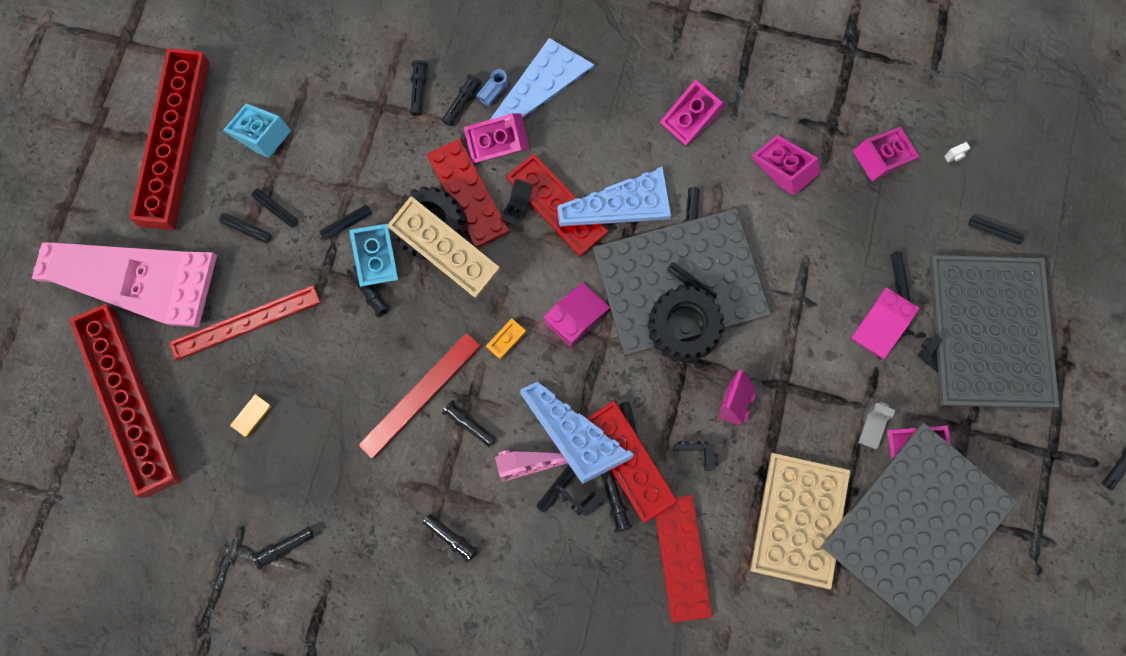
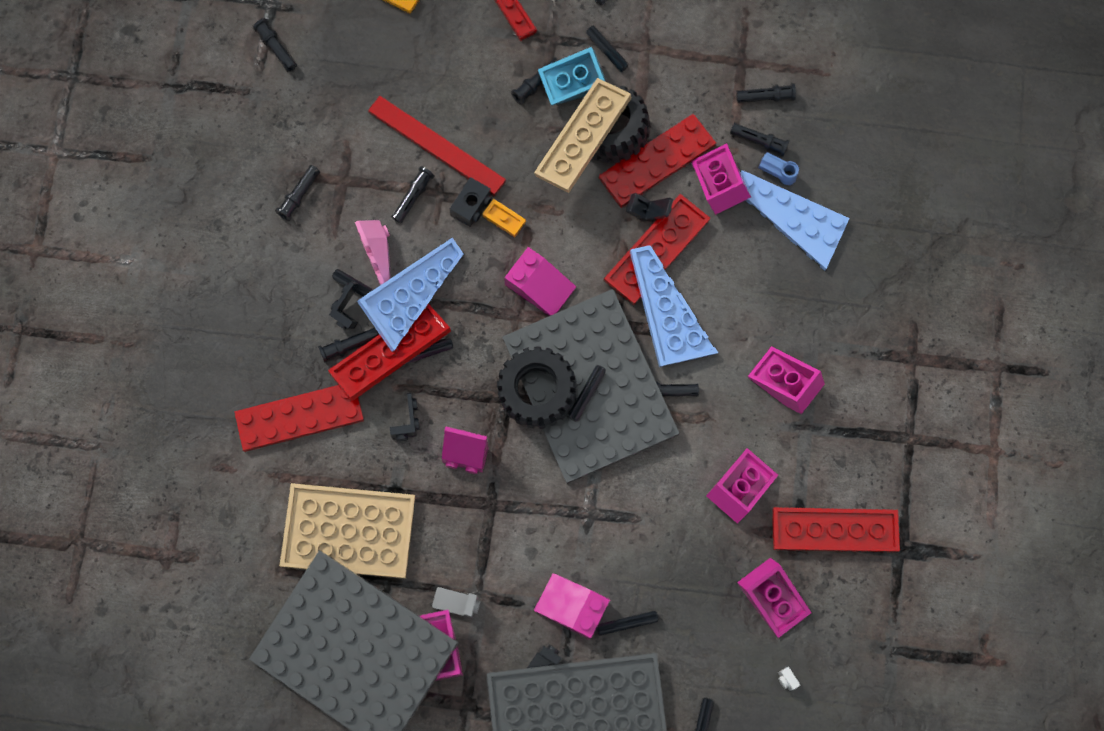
camera: 80 degrees right, 0 degrees up
none -> black brick [449,177,492,227]
none -> red plate [772,507,900,552]

